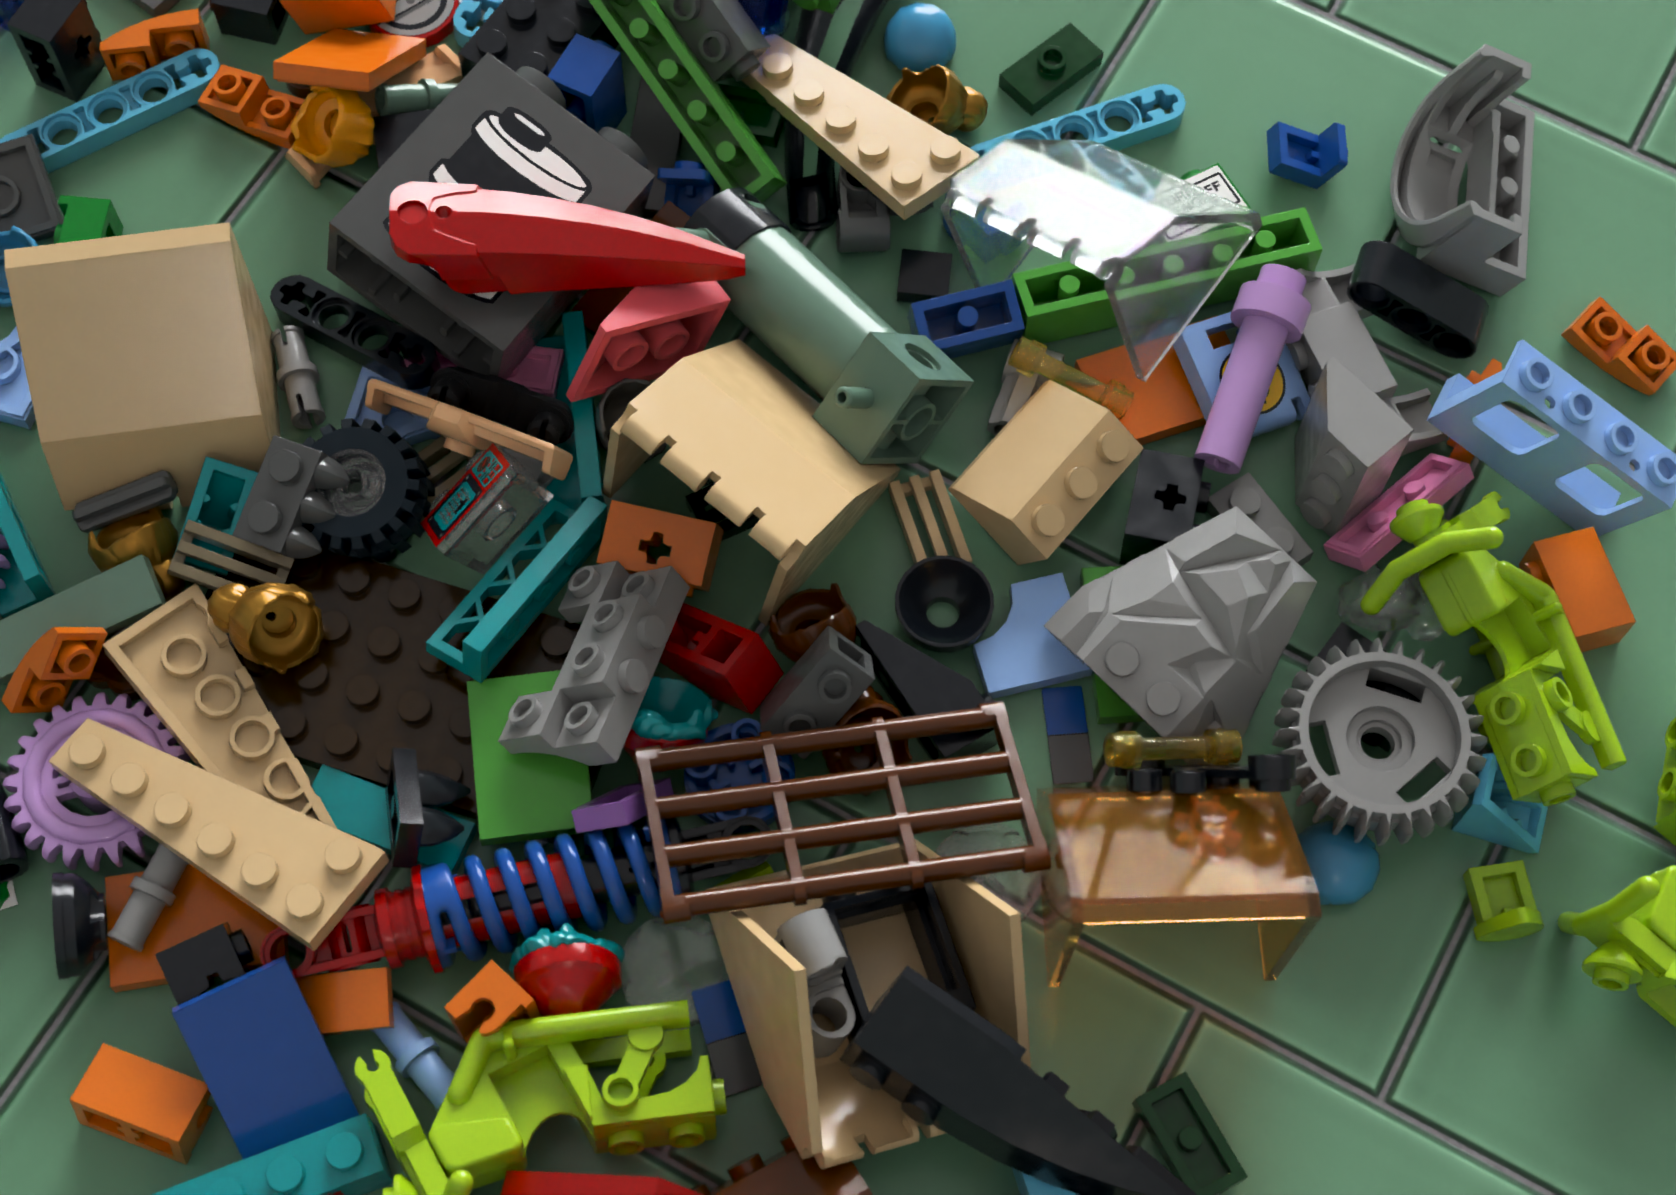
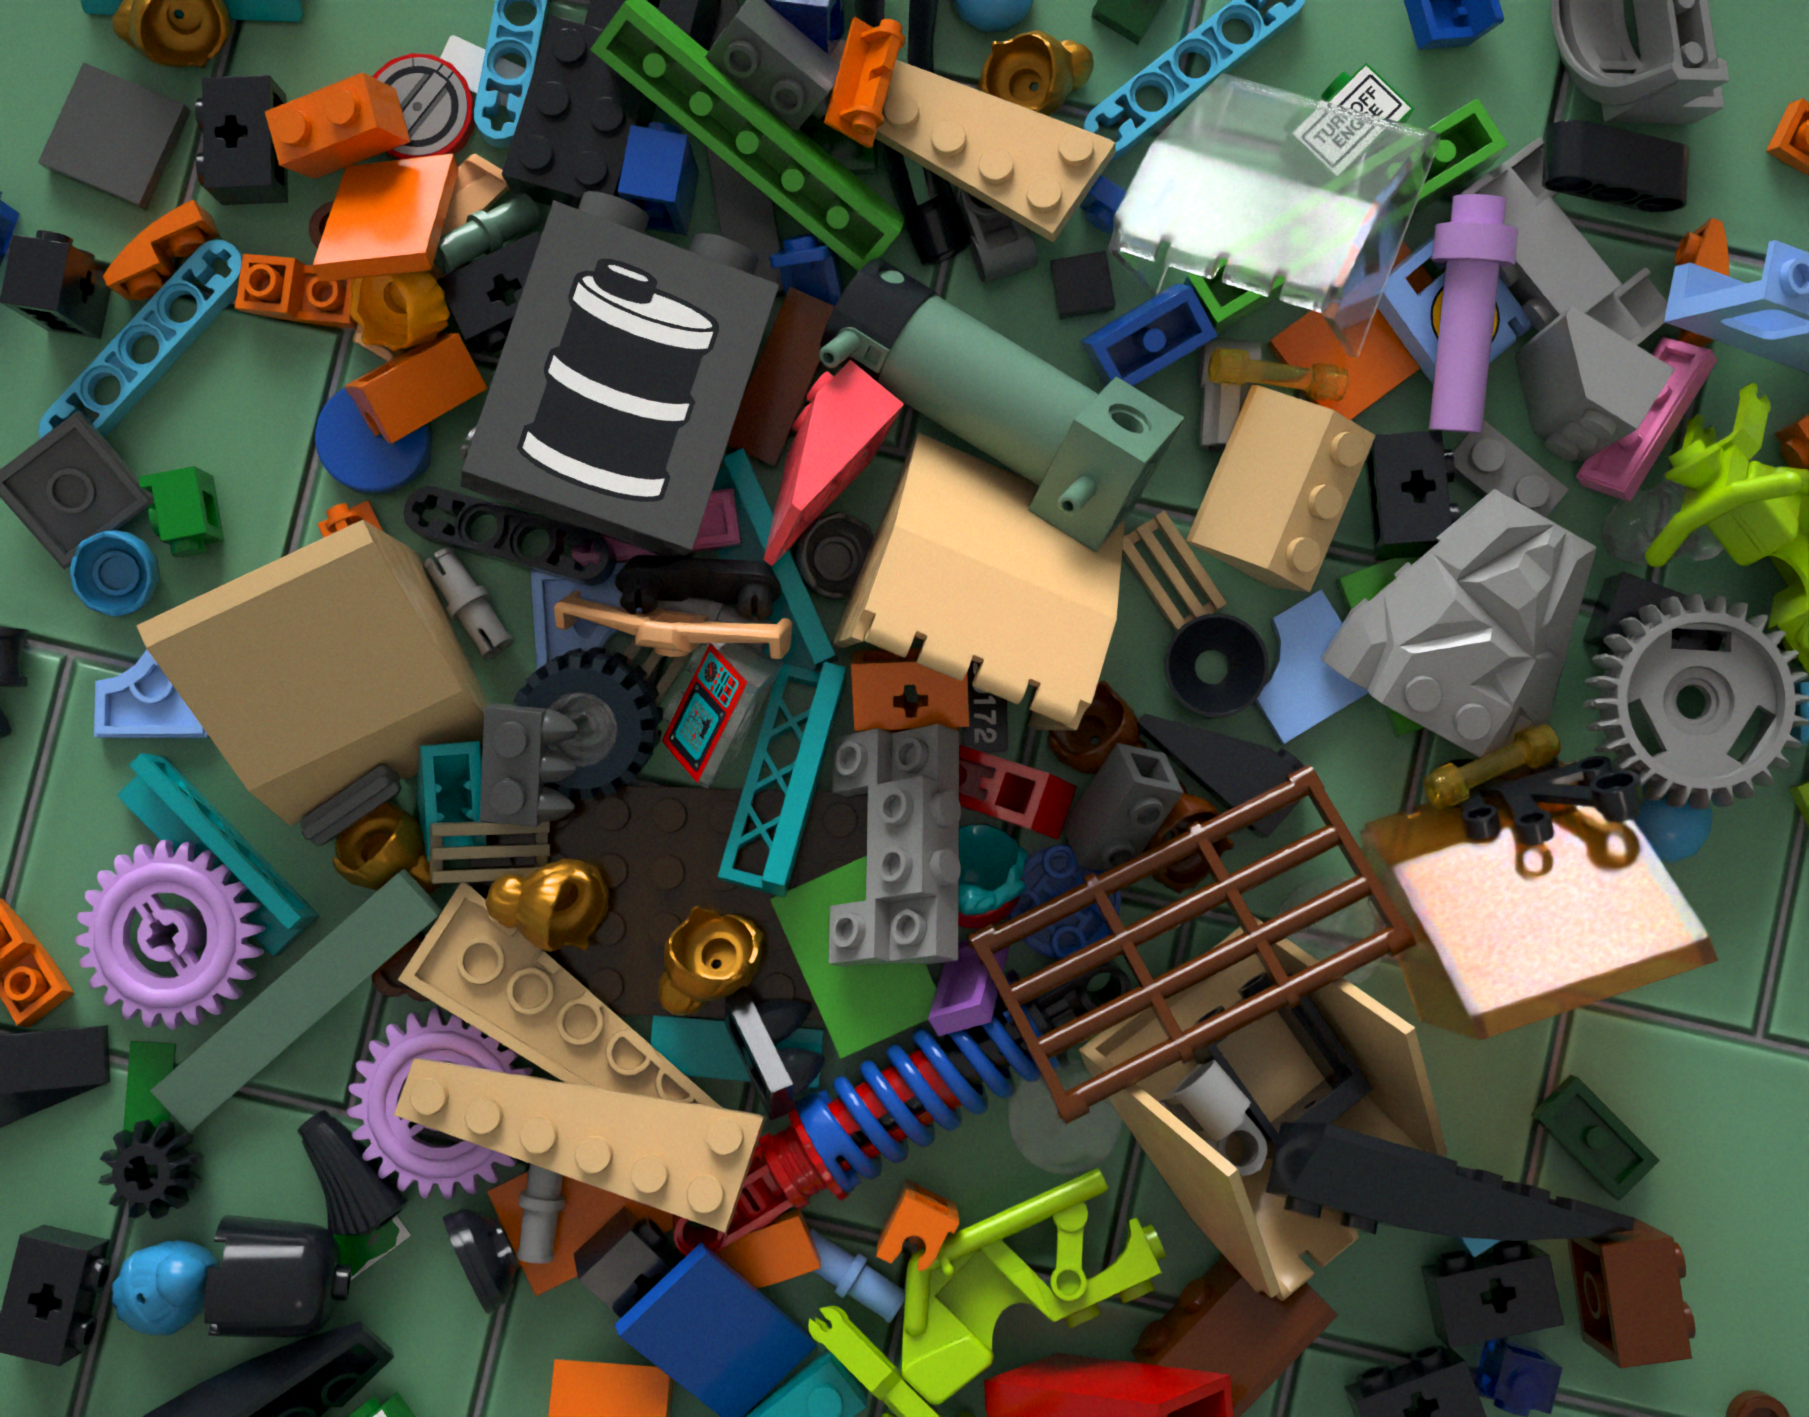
camera: 10 degrees left, 20 degrees up
orange slope [1,627,108,713] -> none
red piece [389,181,746,294] -> none
red hair [509,923,625,1017] -> none
sticker [691,980,762,1097] -> none
sticker [1042,686,1094,784] -> none
none -> blue tile [315,388,432,495]
none -> orange hinge [344,333,488,444]
none -> pearl gold piece [658,906,764,1016]
none -> orange hinge [824,17,905,148]
none -> black sticker [963,660,1008,752]

